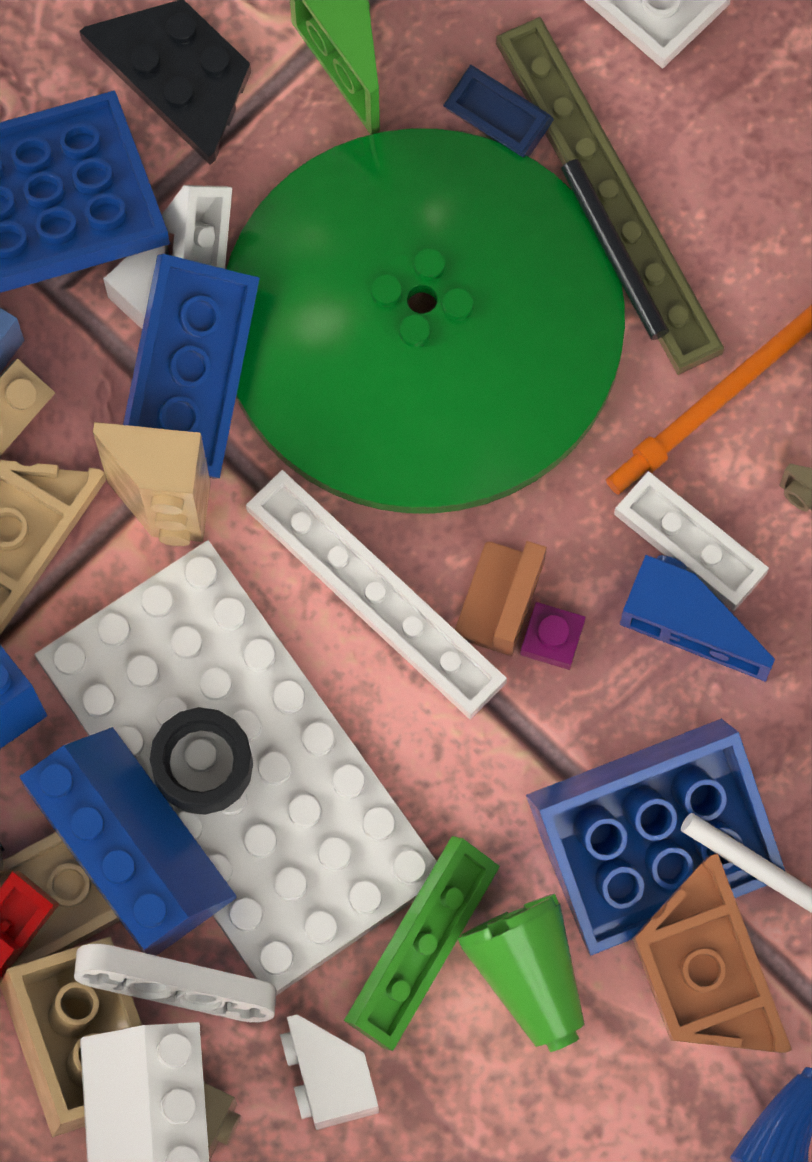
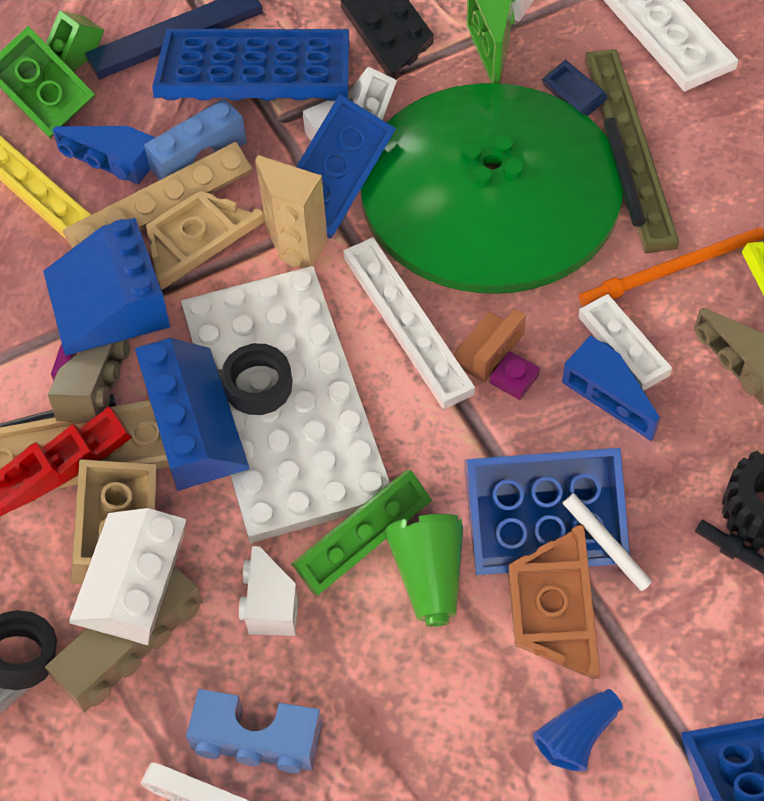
camera: 20 degrees right, 15 degrees down
white beam [74,944,277,1022] -> none

